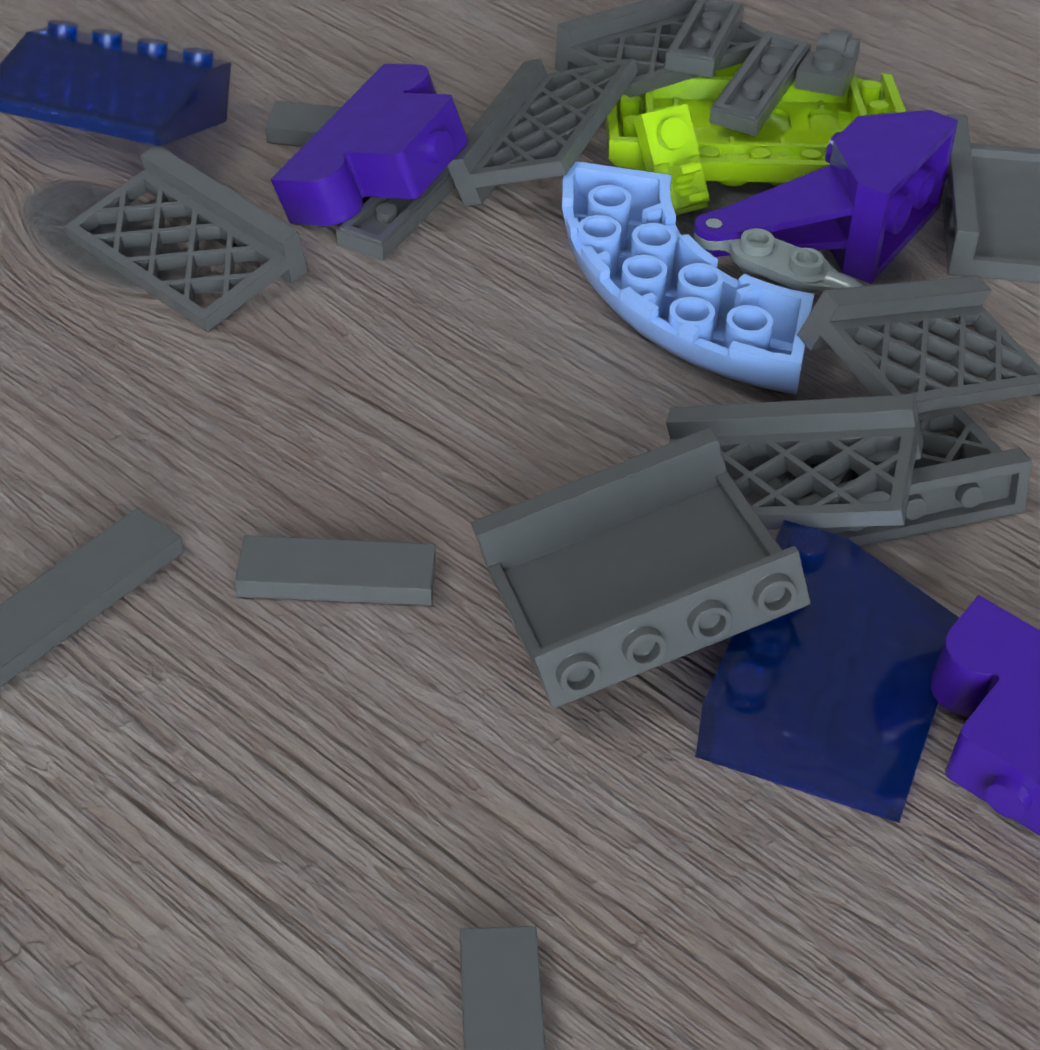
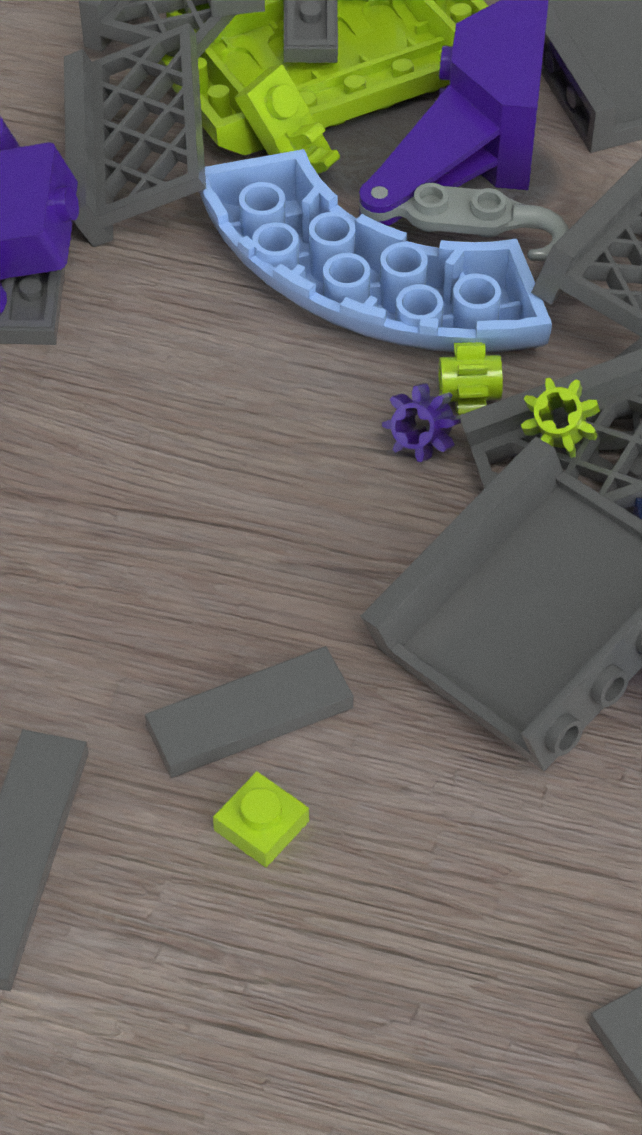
camera: 25 degrees left, 10 degrees up
none -> lime plate [213,771,309,868]
none -> dark purple gear [382,383,461,462]
none -> lime gear [438,342,503,415]
none -> lime gear [521,377,600,458]

